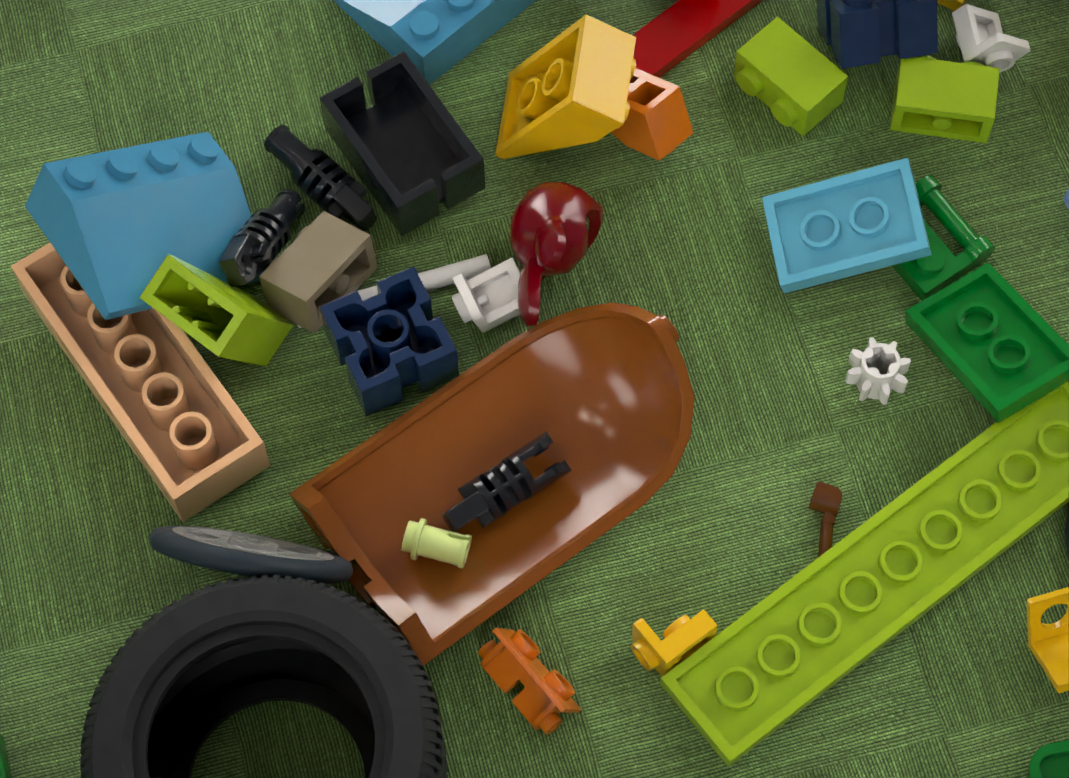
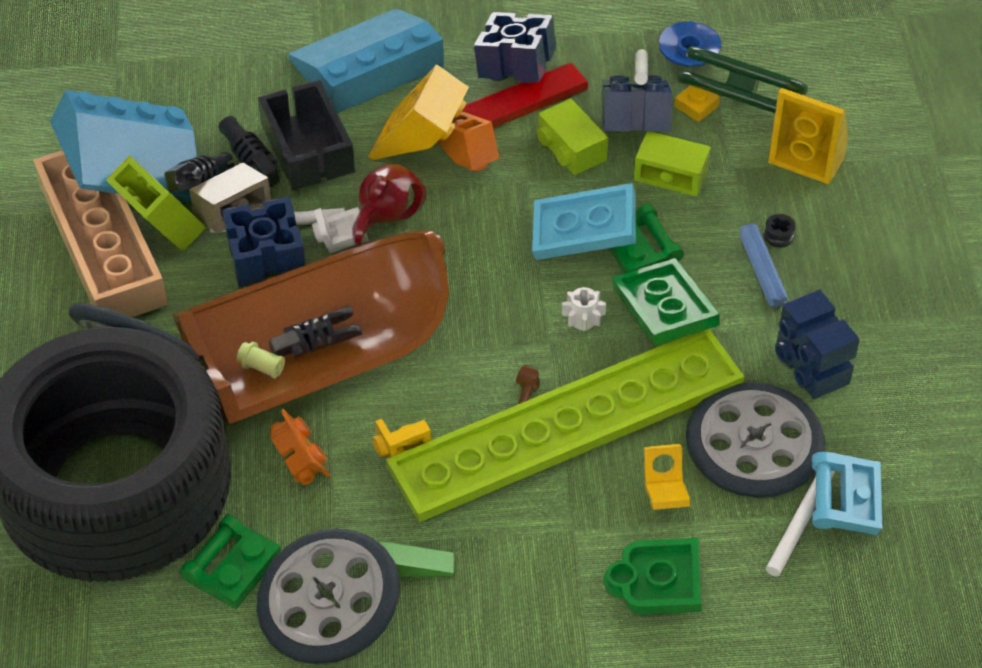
camera: 10 degrees right, 15 degrees down
white bracket [952,4,1031,72] -> none

